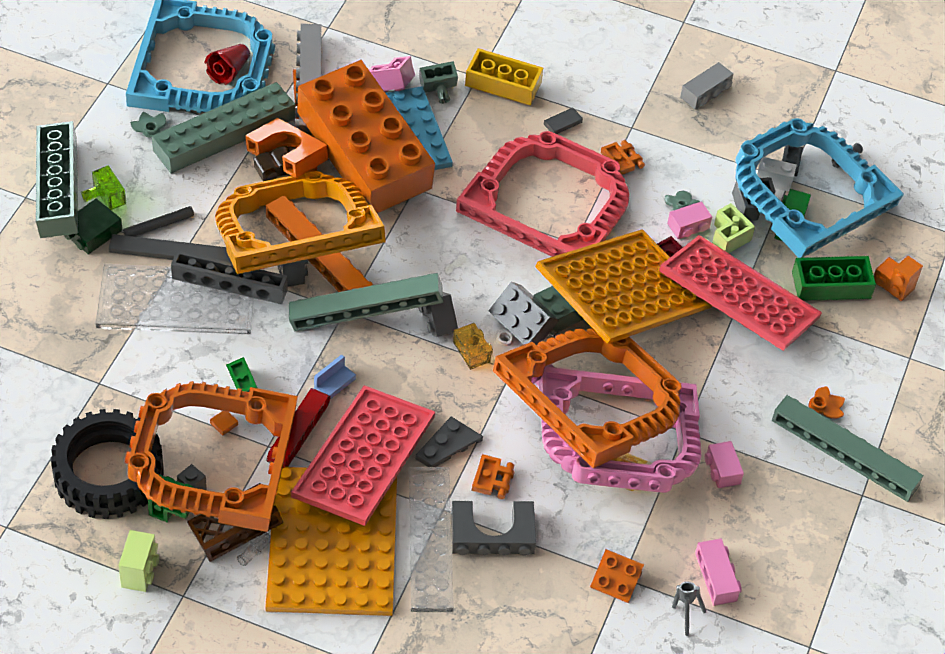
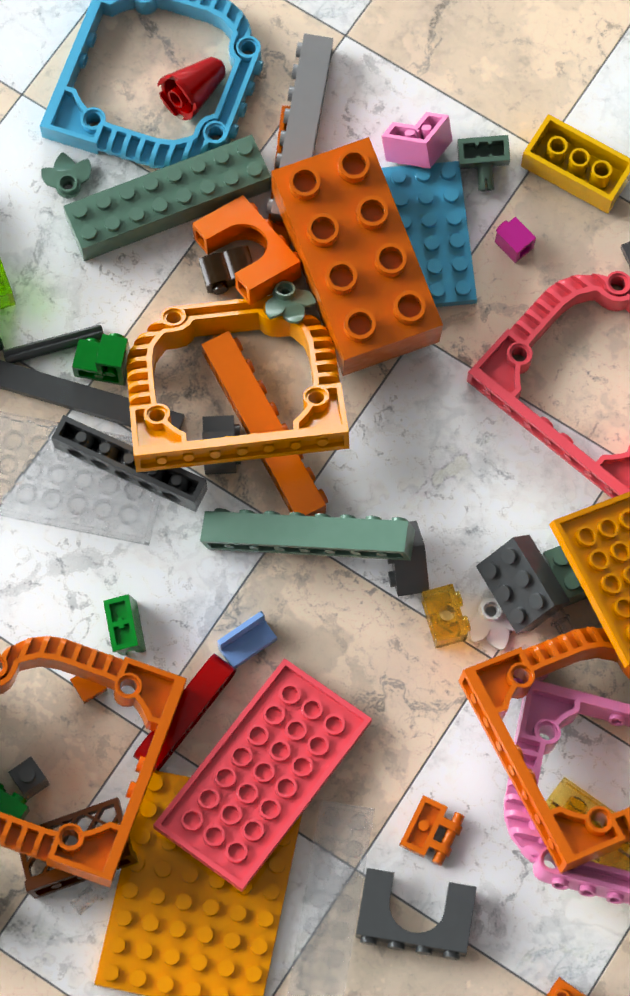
camera: 15 degrees right, 20 degrees up
dark grey wing [415,416,483,469] -> none
none -> green brick [72,333,130,386]
none -> sand green plate [265,281,316,324]
none -> dark pink brick [495,217,536,263]

